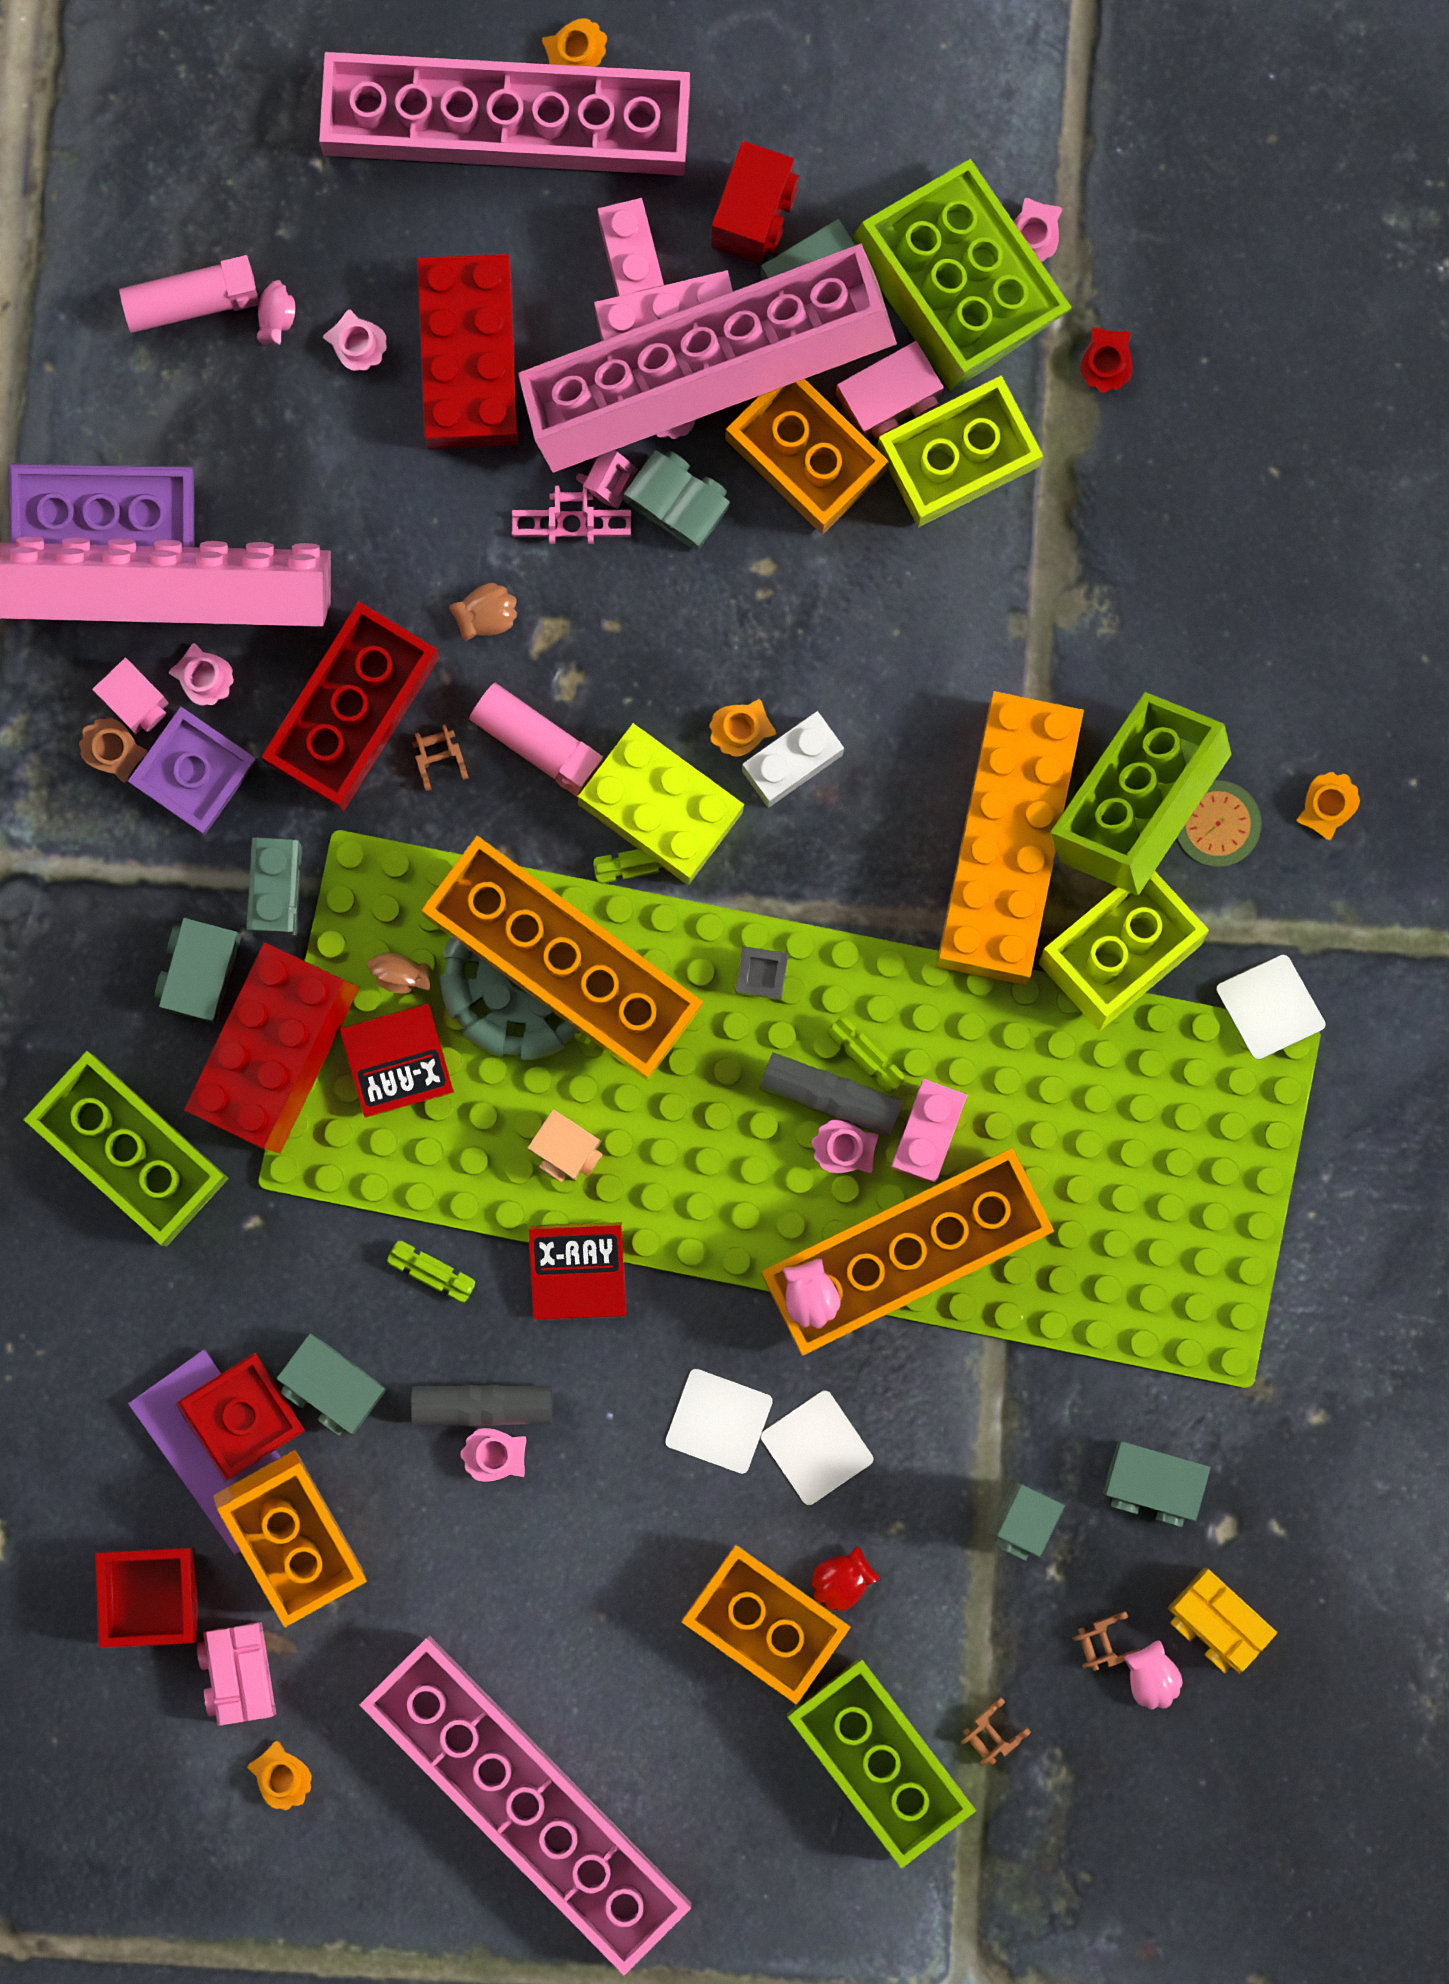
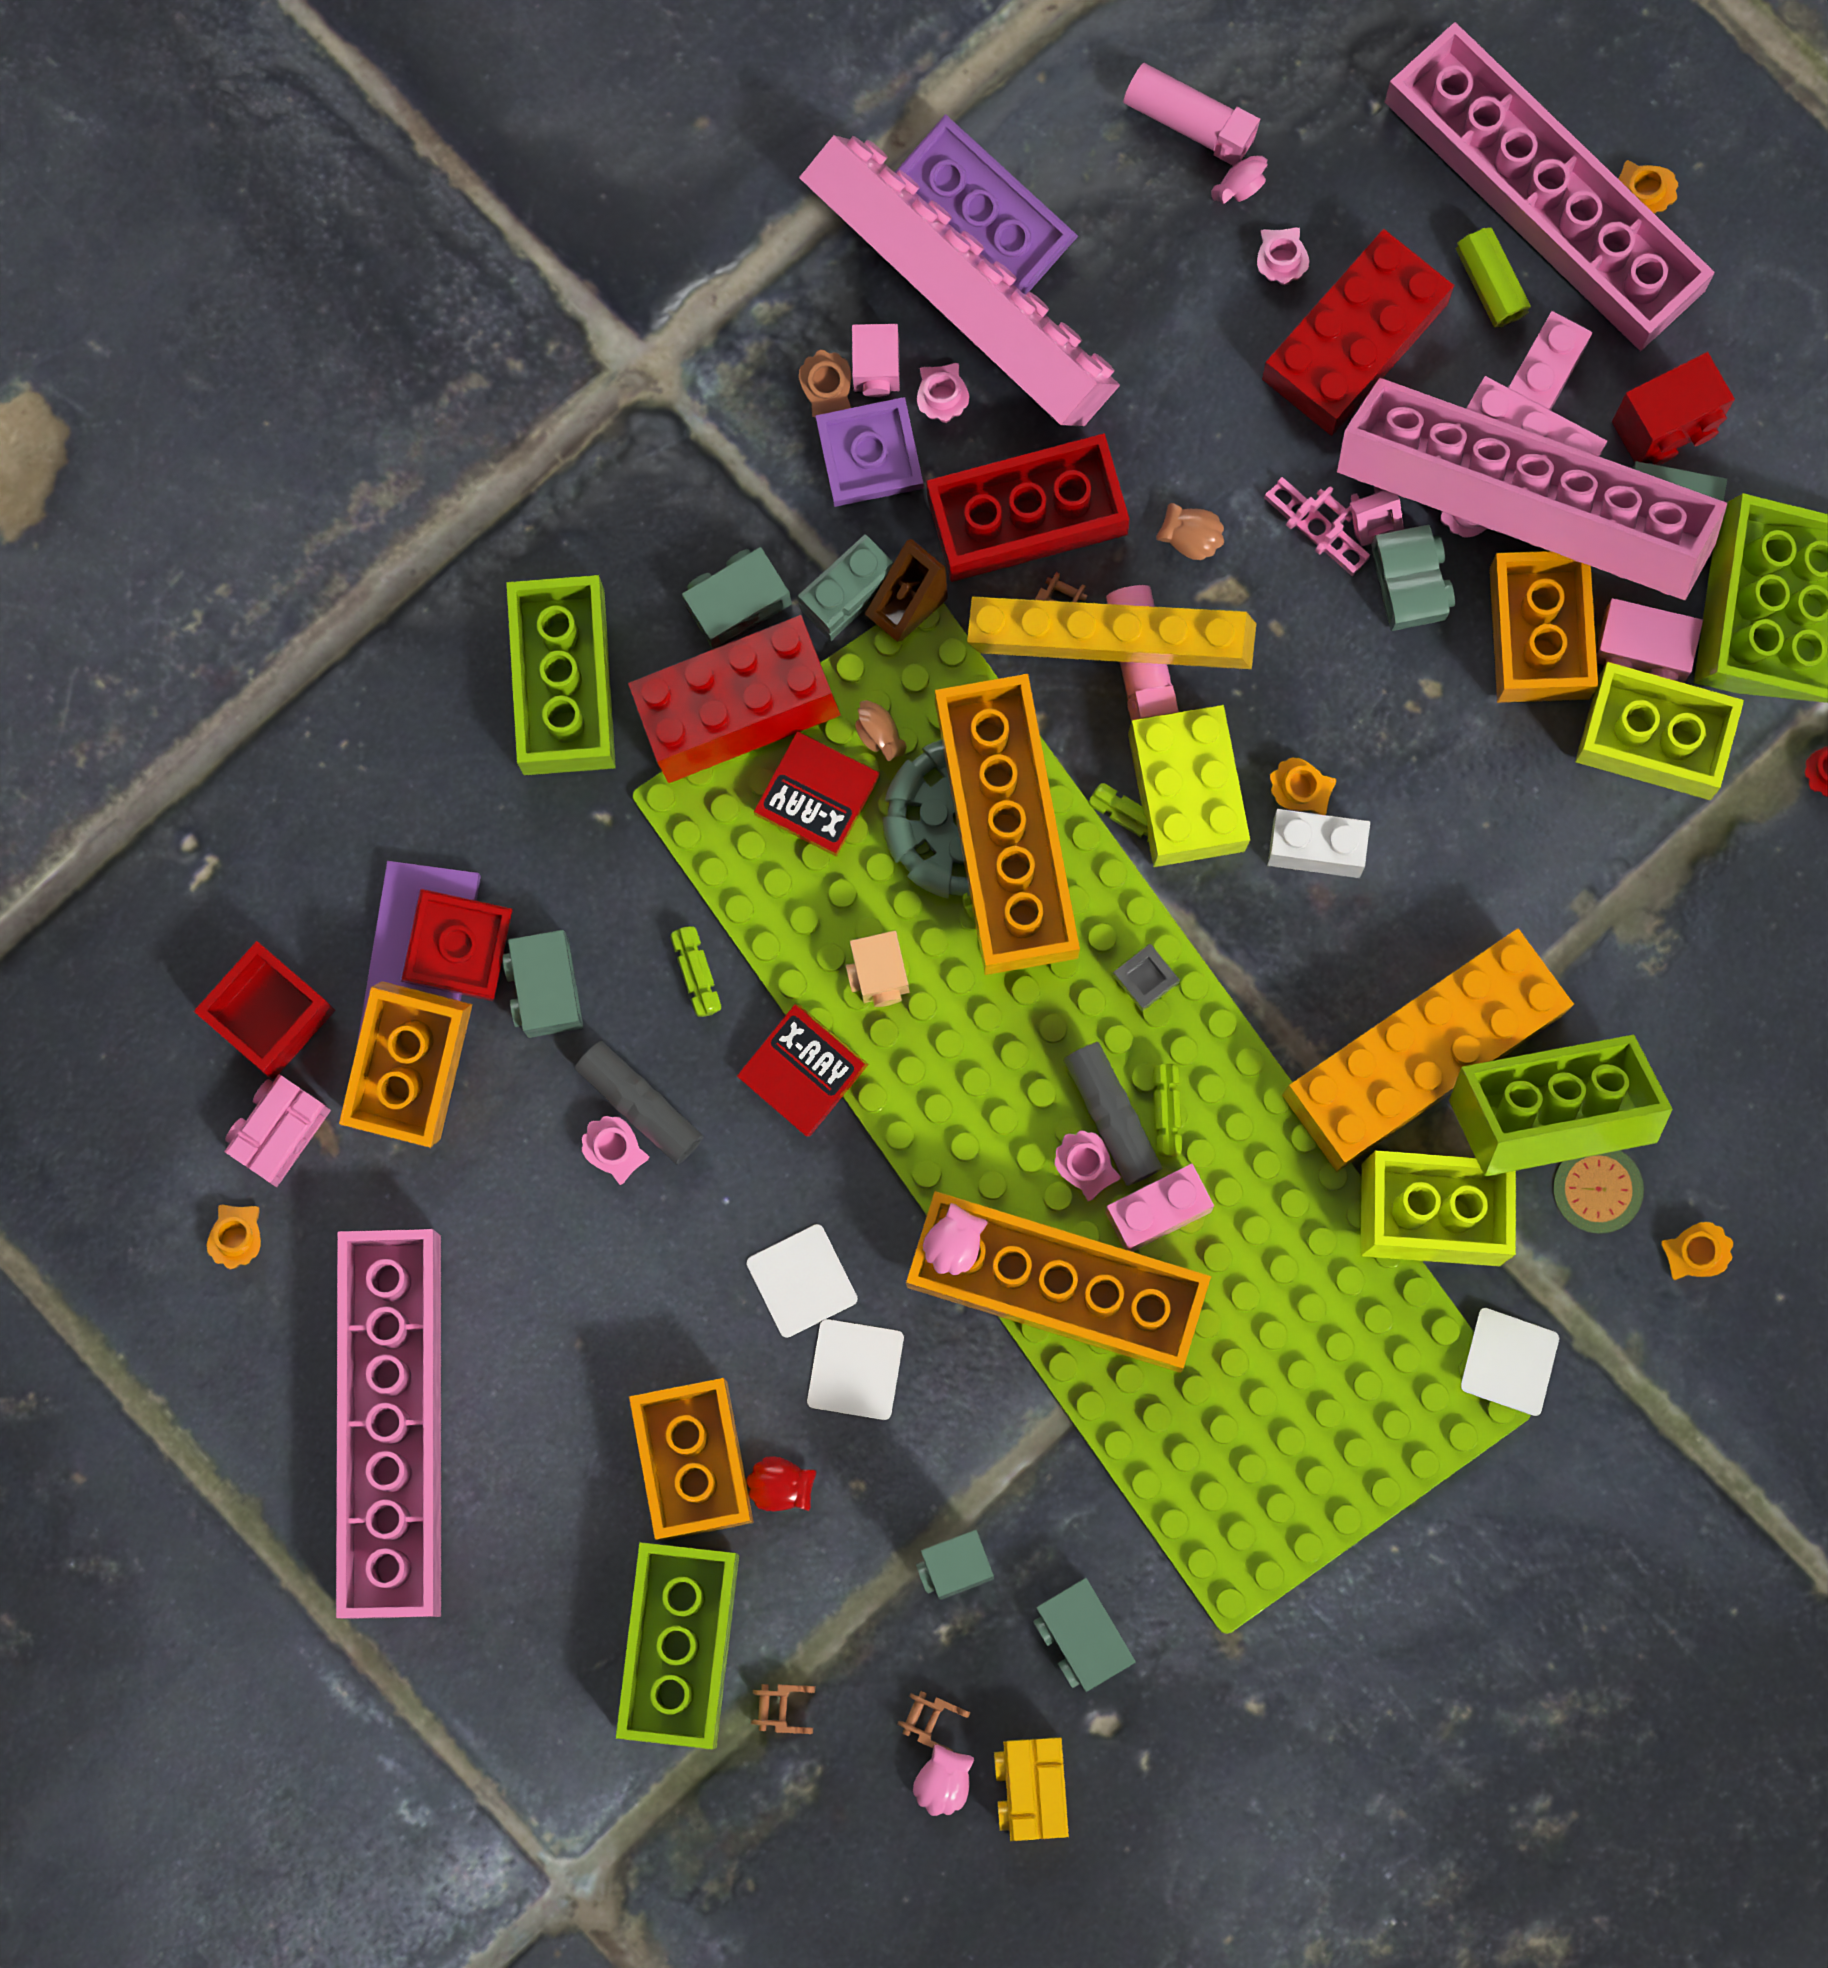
camera: 55 degrees right, 5 degrees down
none -> reddish brown slope [865,539,948,642]
none -> yellow brick [967,597,1256,669]
none -> lime axle [1455,228,1531,327]

